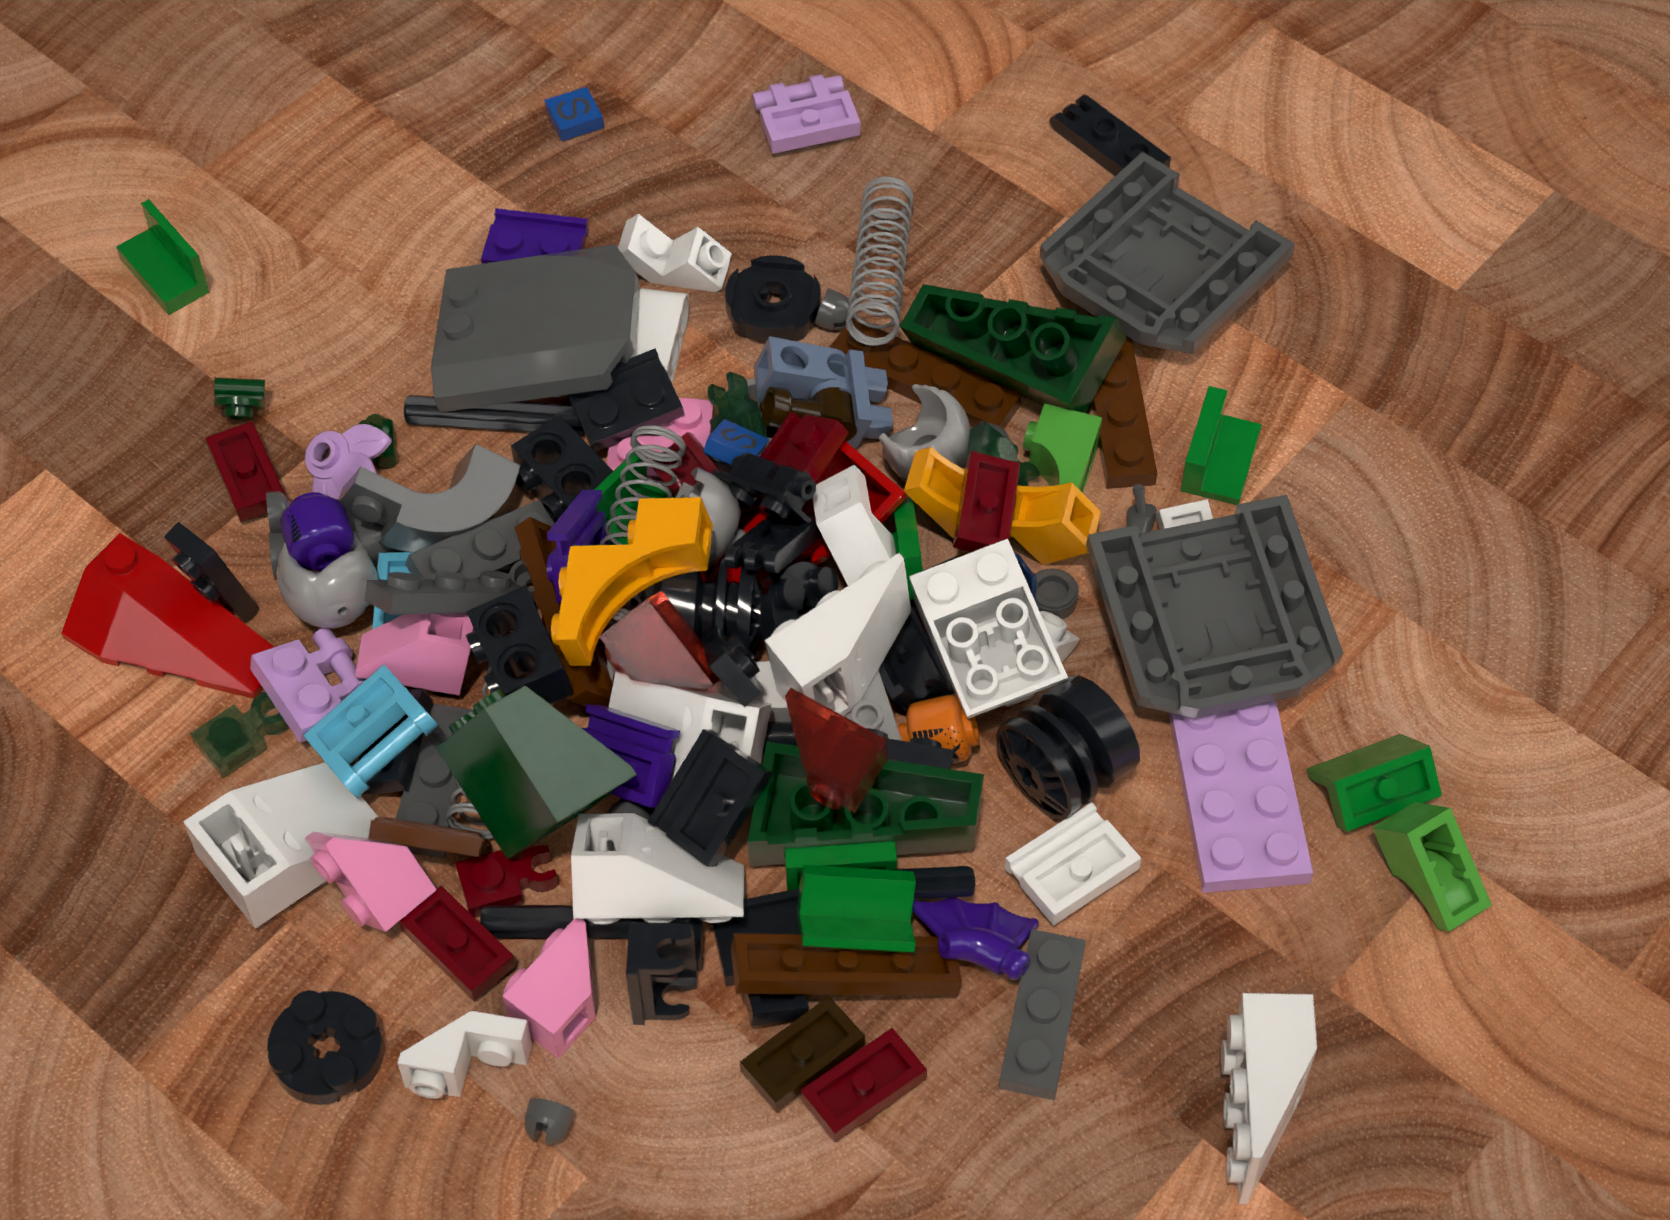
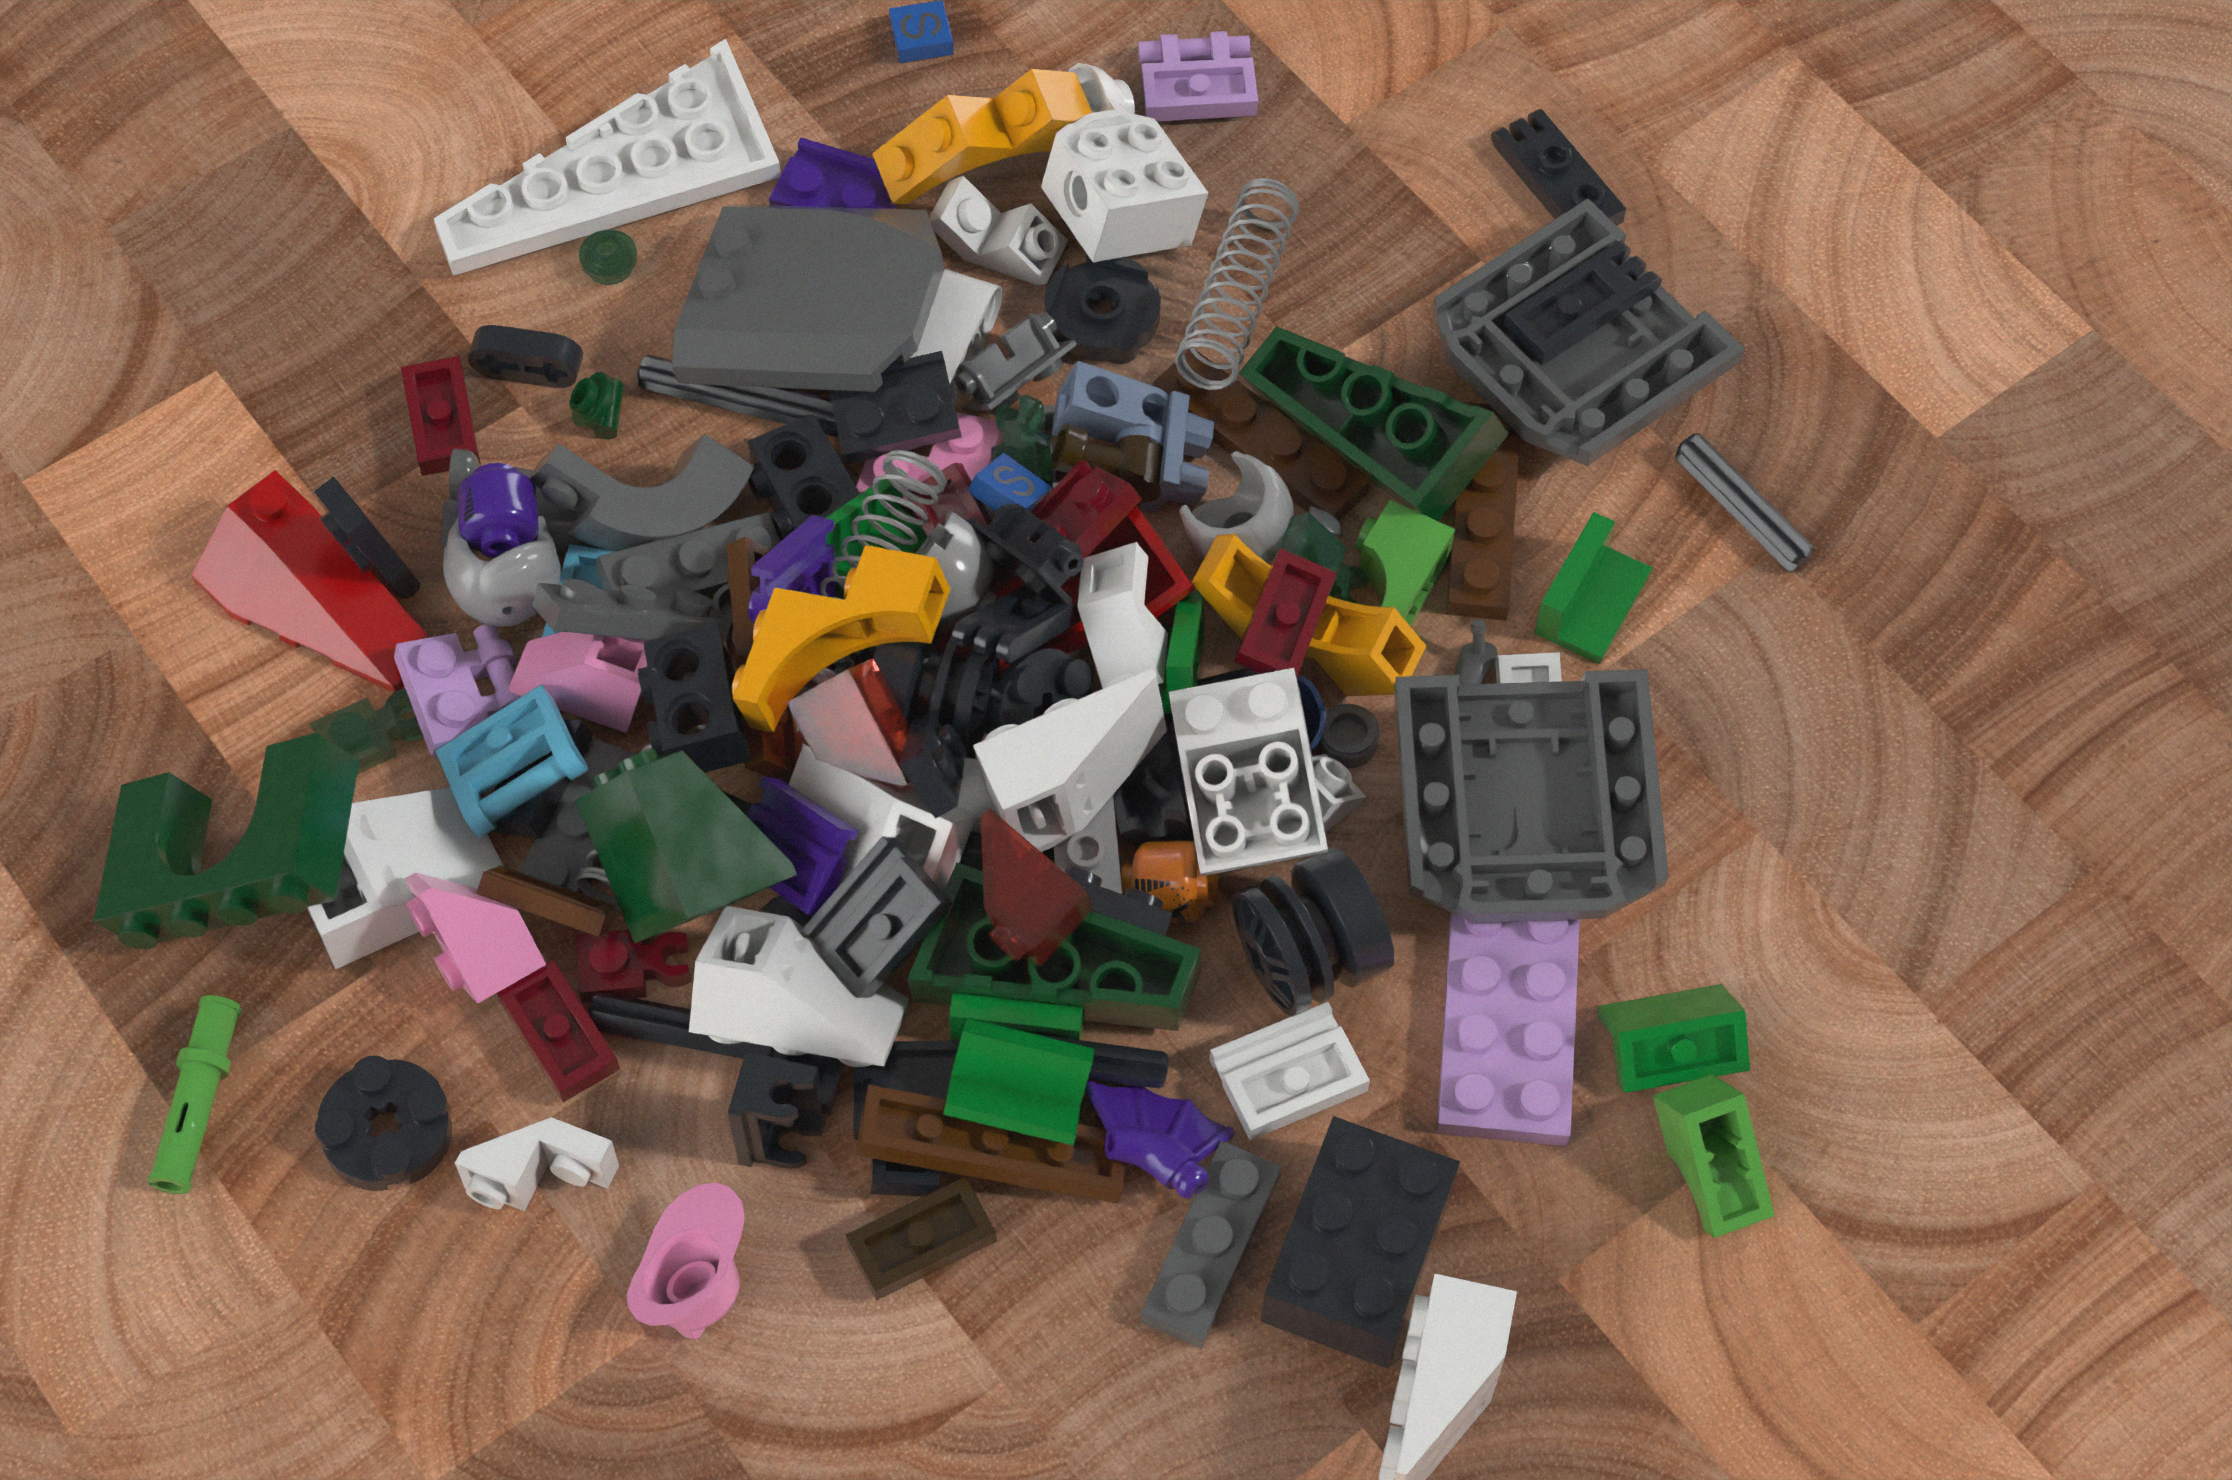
camera: 10 degrees right, 5 degrees up
green panel [116,199,209,315] -> none
dark green plate [214,377,265,420] -> none
lavender plate [305,424,392,499] -> none
bright pink slope [502,919,596,1059] -> none
dark grey hinge [524,1098,574,1145] -> none
dark red plate [800,1027,927,1143] -> none
dark grey hinge [815,288,849,330] -> none
none -> dark green arch [93,732,359,949]
none -> bright green pin [147,995,242,1194]
none -> white wing [433,39,781,276]
none -> black beam [468,325,584,388]
none -> clear green plate [579,229,637,285]
none -> bright pink piece [627,1182,745,1340]
none -> light orange arch [872,69,1092,204]
none -> dark grey hinge [954,312,1077,414]
none -> white brick [1041,63,1208,262]
none -> black brick [1261,1116,1460,1369]
none -> black hinge [1503,240,1662,366]
none -> axle [1675,433,1814,572]

